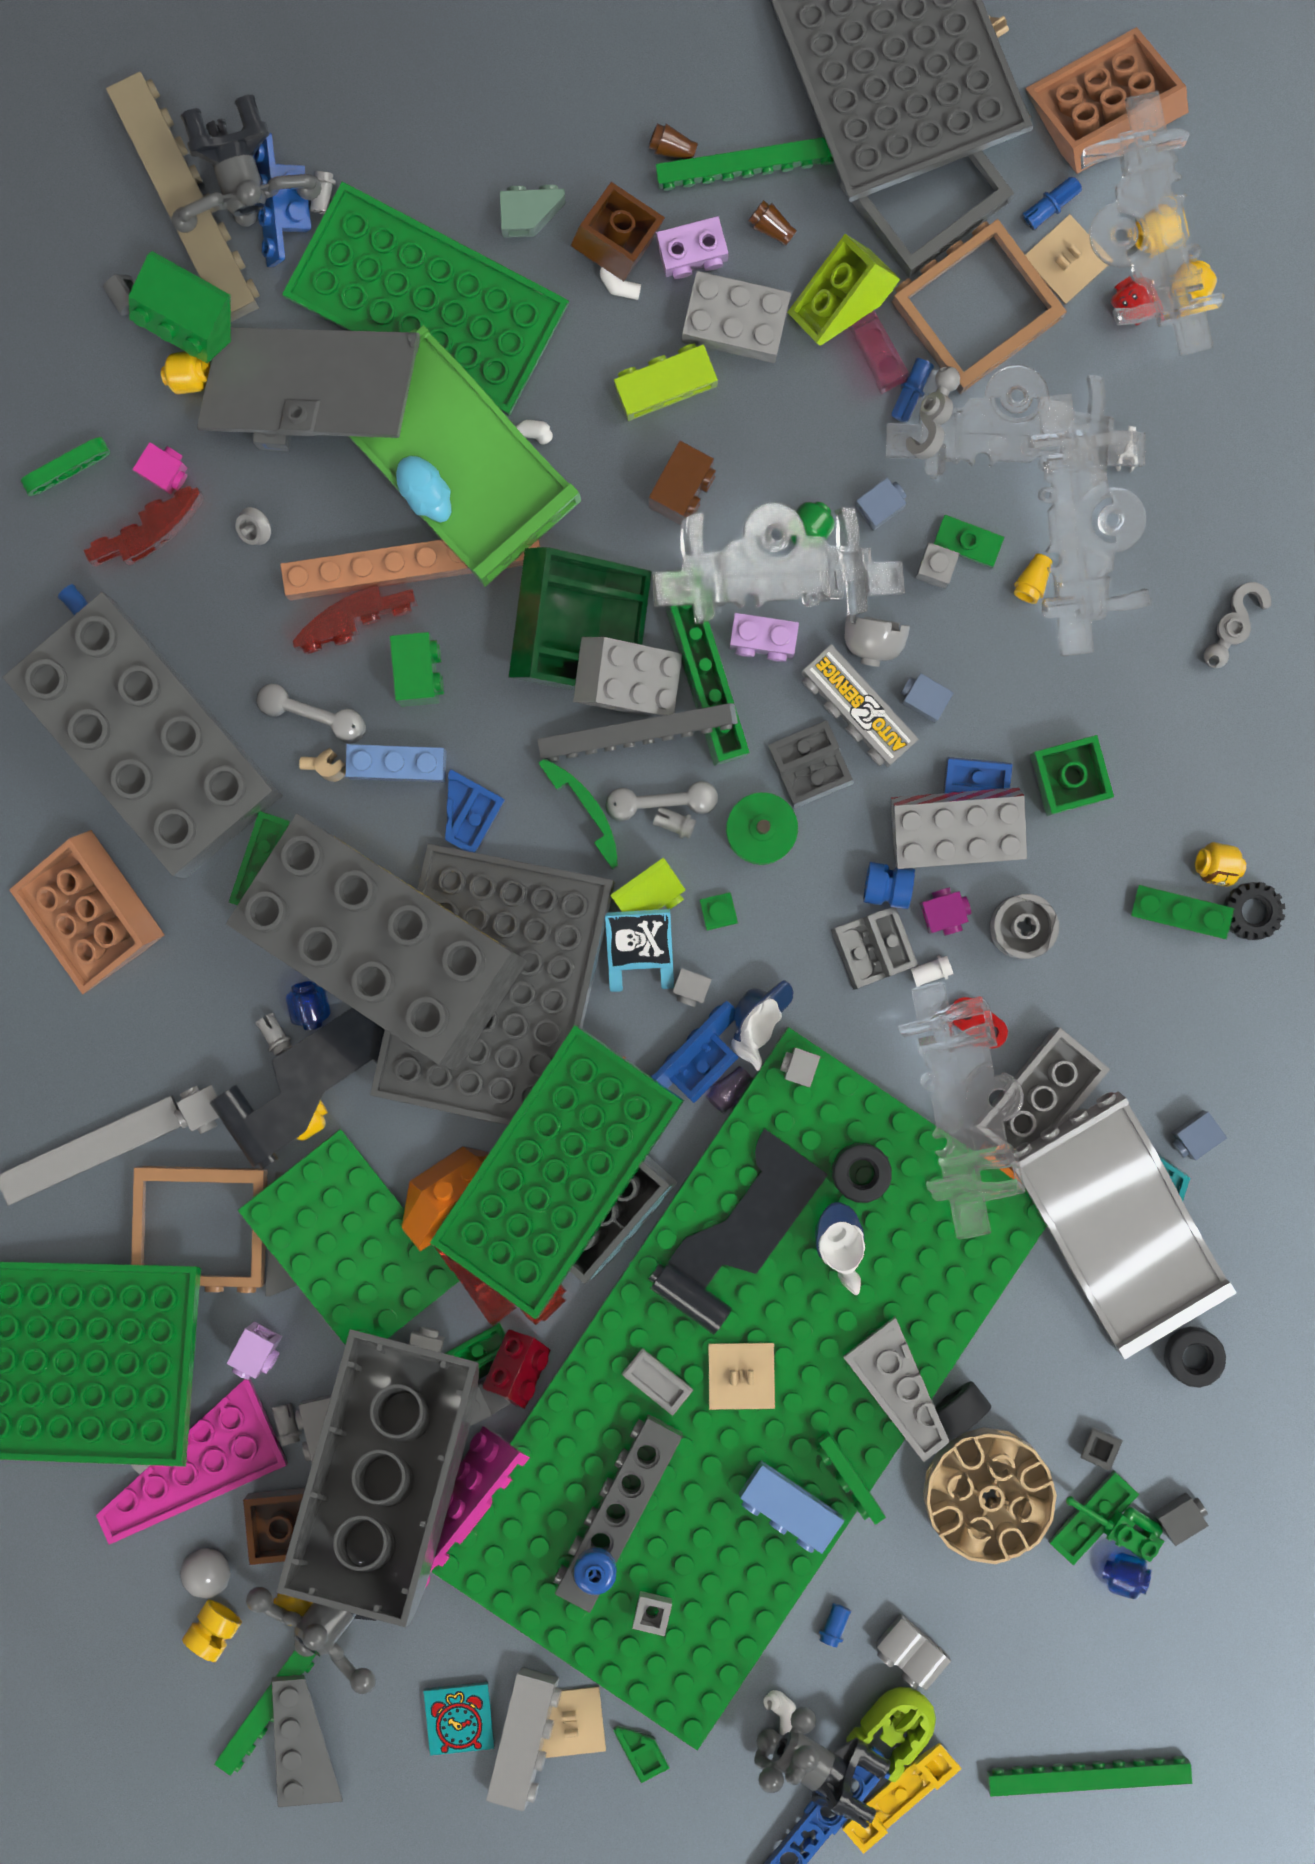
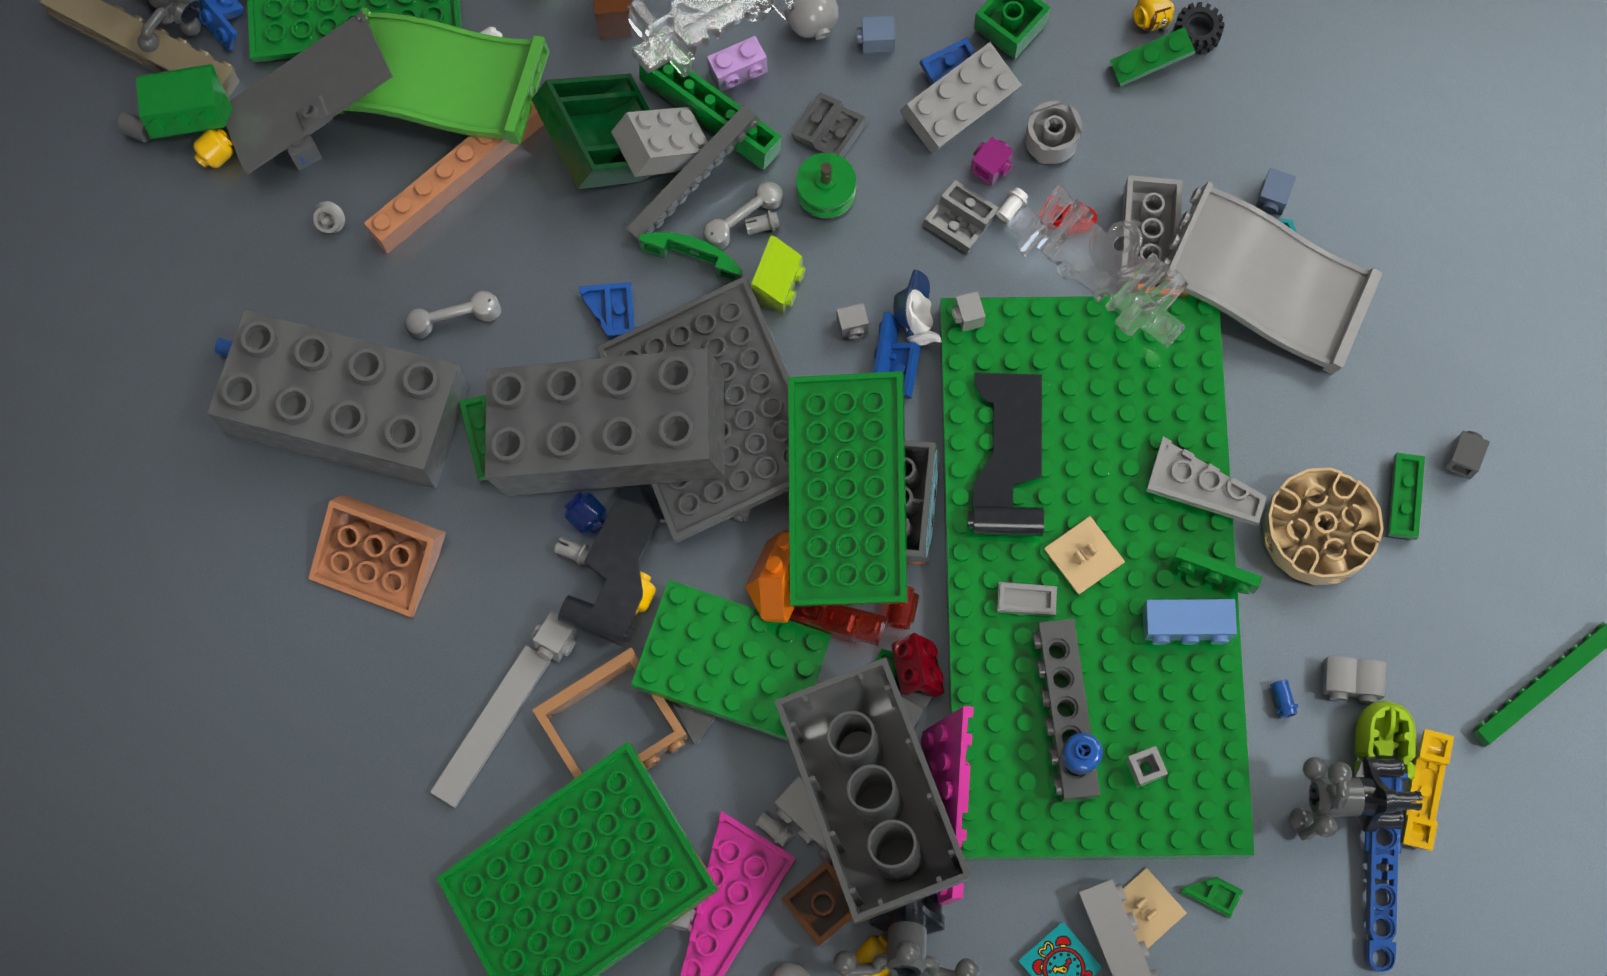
camera: 30 degrees left, 15 degrees down
green beam [21,437,110,496] -> none
clear red slope [84,486,205,567] -> none
dark pink brick [133,442,187,495] -> none
lavender brick [227,1322,282,1380] -> none
clear red slope [292,585,418,654] -> none
tan piece [299,748,346,782] -> none
medium blue brick [345,744,447,783] -> none
green brick [390,632,444,707] -> none
medium azure arm [396,456,451,523] -> none
flag [605,909,674,992] -> none
green plate [699,892,738,931] -> none
clear purple cone [706,1066,753,1114] -> none
white arm [763,1690,796,1735] -> none
brick [801,644,919,767] -> none
white hair [815,1202,865,1295] -> none
black tyre [832,1143,892,1203] -> none
blue wheel [863,862,915,909] -> none
black tyre [935,1381,991,1441] -> none
green piece [1066,1496,1165,1562] -> none
dark grey brick [1080,1427,1123,1471] -> none
clear blue head [1102,1552,1153,1600] -> none
black tyre [1164,1326,1226,1388] -> none

